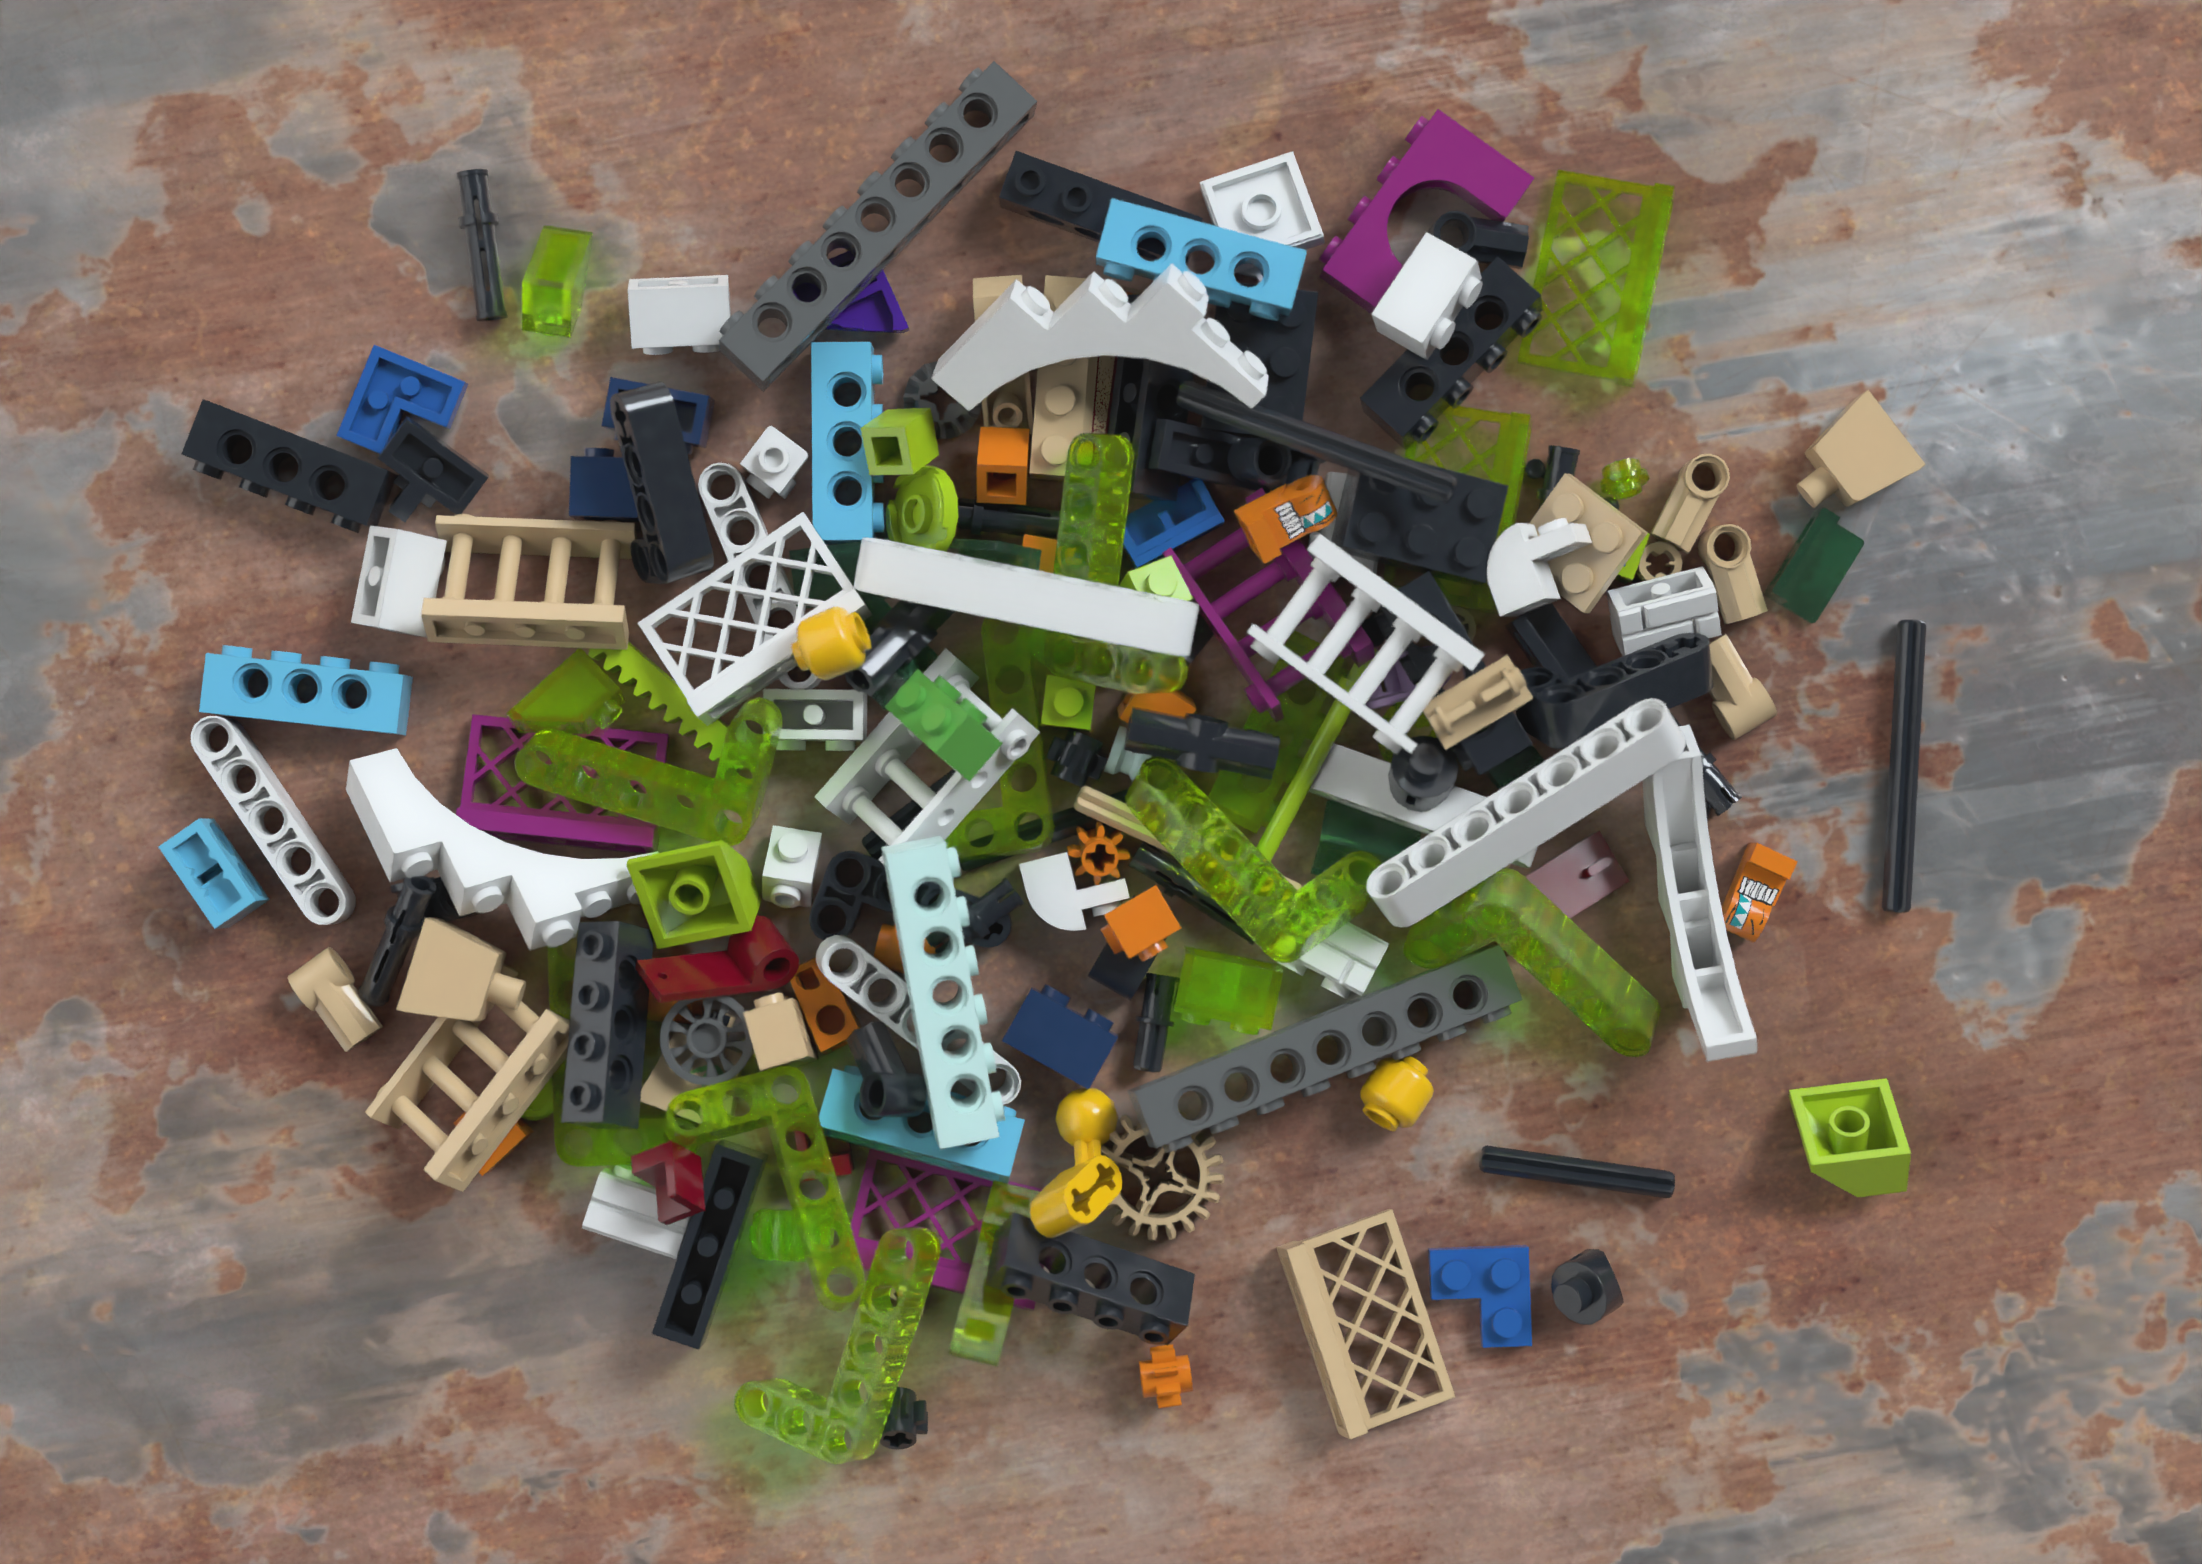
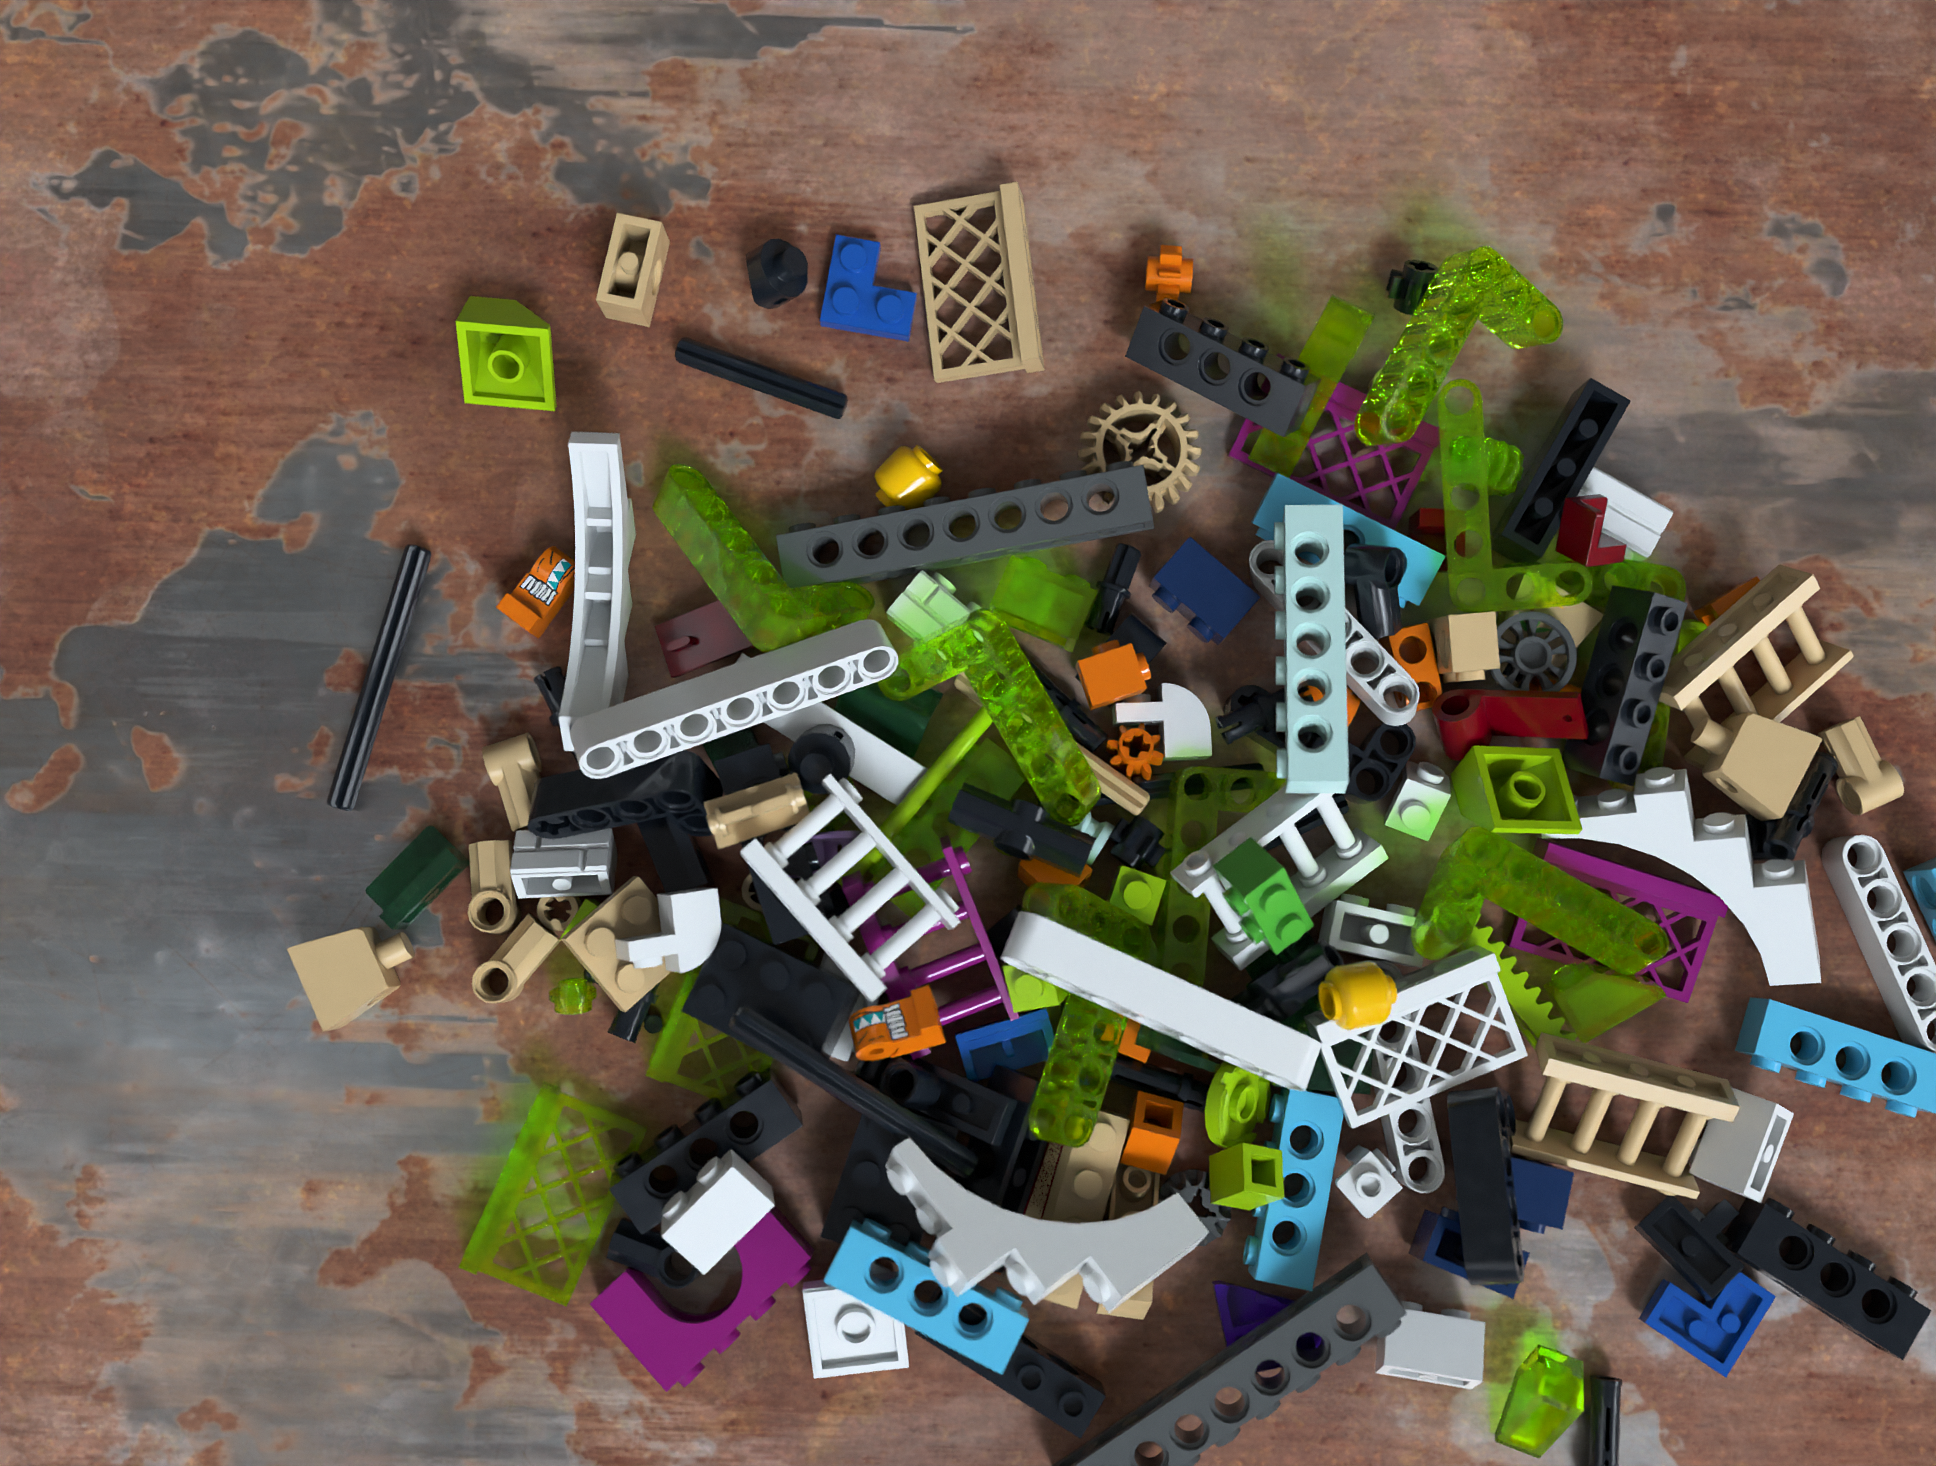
camera: 175 degrees left, 5 degrees down
yellow beam [1030,1088,1122,1238] -> none
none -> tan brick [596,213,670,327]

